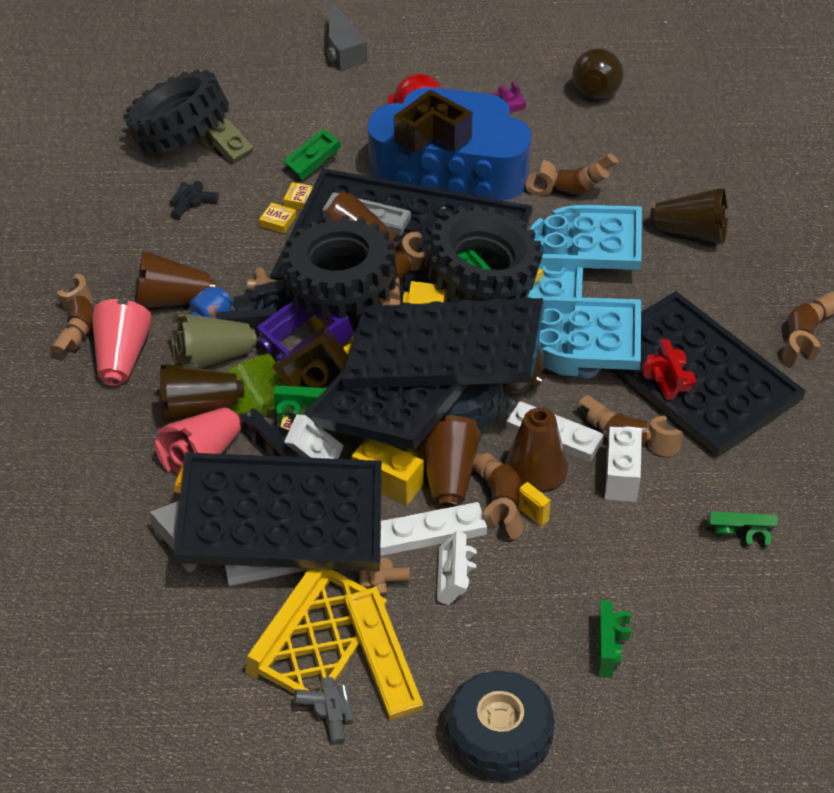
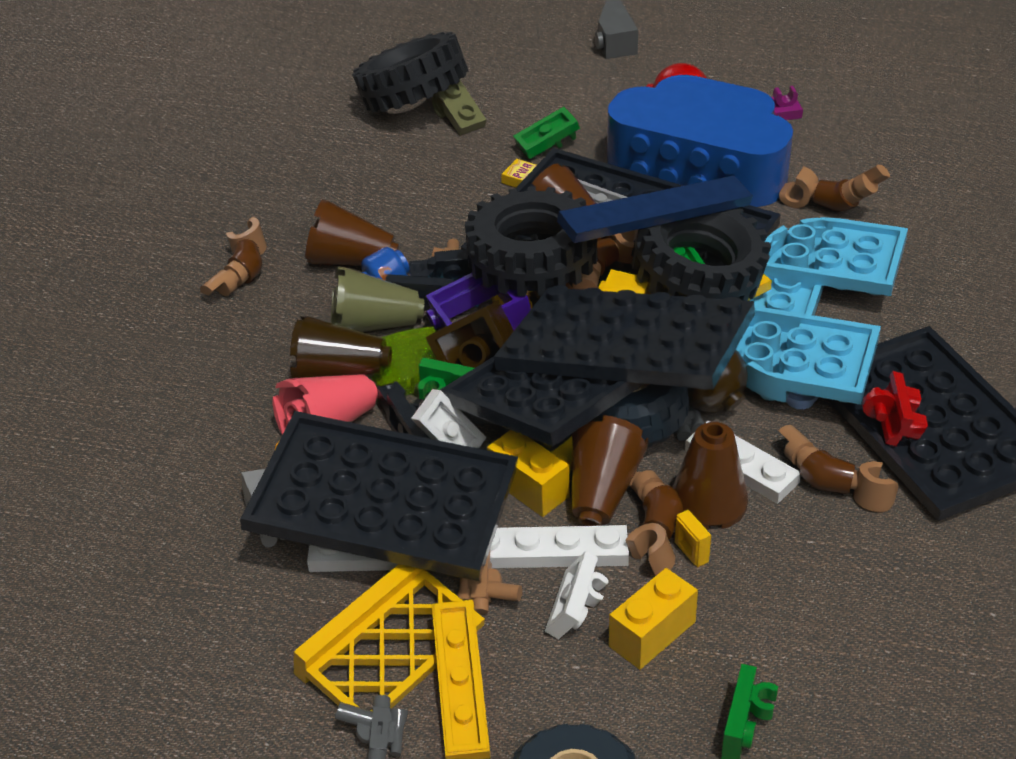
camera: 15 degrees right, 5 degrees down
coral cone [92,299,152,386] -> none
black piece [169,181,219,220] -> none
yellow tile [259,203,297,234] -> none
dark brown brick [394,90,473,153] -> none
dark brown brick [572,48,623,100] -> none
white brick [605,426,642,502] -> none
dark brown cone [650,188,728,244] -> none
green plate [706,511,778,547] -> none
none -> dark blue tile [557,176,753,243]
none -> yellow brick [609,568,698,670]

